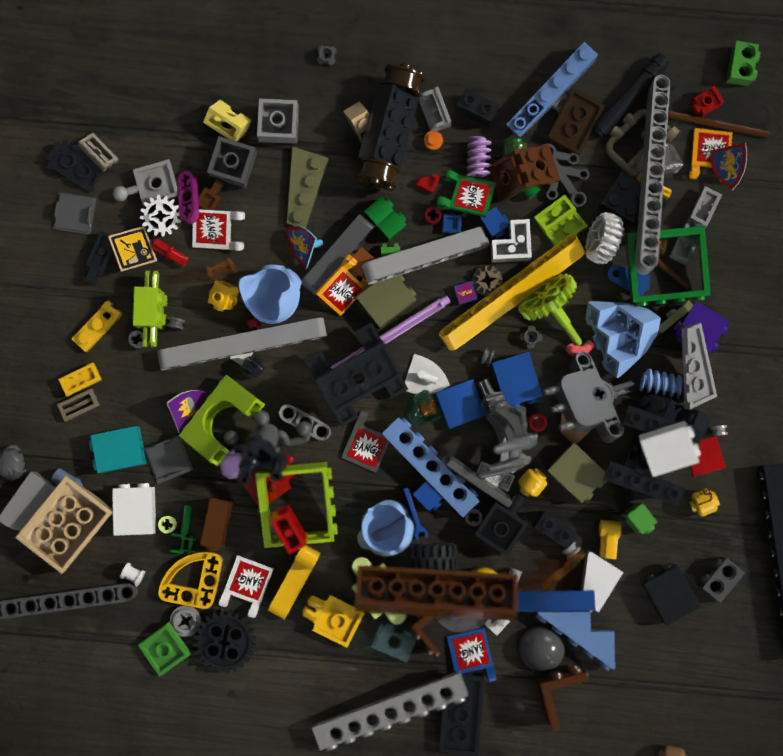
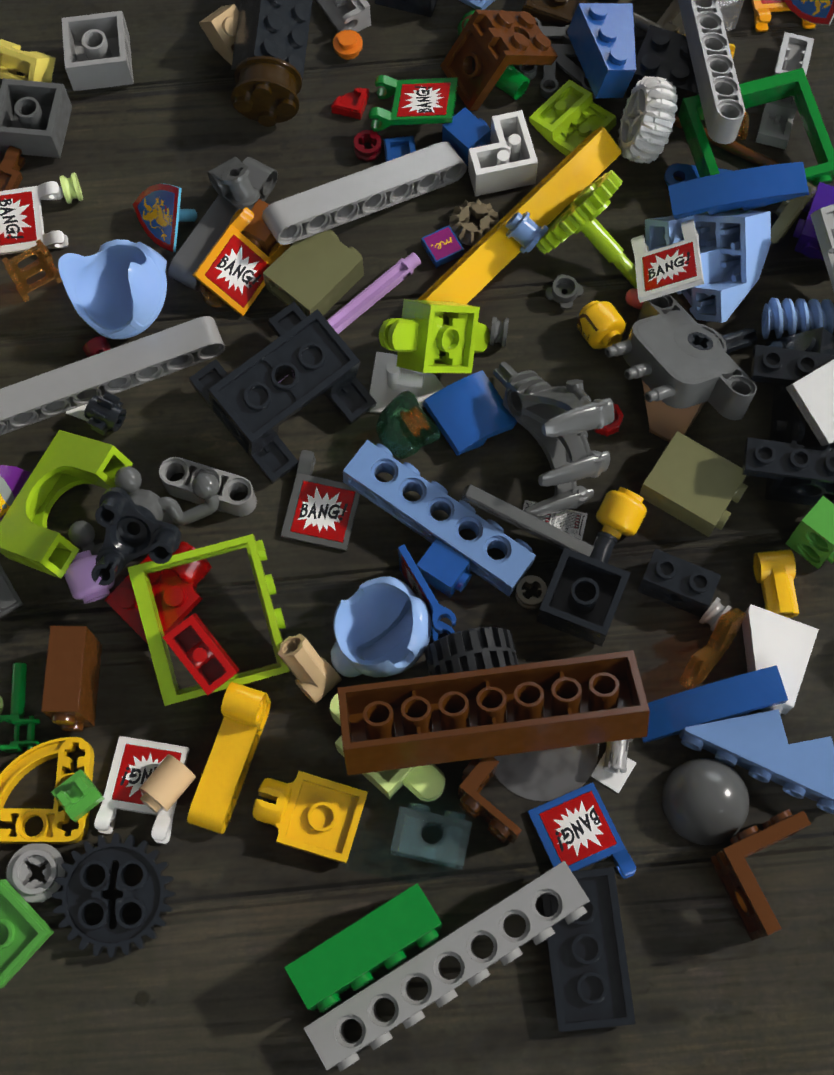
camera: 10 degrees left, 15 degrees down
yellow brick [208,281,240,312] -> none
olive wing [287,146,329,228] -> none
green brick [364,196,407,241] -> none
lavender piece [467,136,491,178] -> none
blue brick [491,352,543,407] -> none
none -> bright green tile [51,769,105,822]
none -> yellowish green bush [60,172,83,204]
none -> tan brick [139,754,196,813]
none -> dark grey piece [207,156,260,208]
none -> tan piece [277,634,342,704]
none -> green brick [284,883,442,1013]
none -> lime brick [379,299,490,373]
none -> medium blue brick [505,211,549,253]
none -> blue wedge [567,3,636,98]
none -> yellow head [577,300,626,349]
none -> flag [631,219,704,303]
none -> blue slope [668,162,809,220]

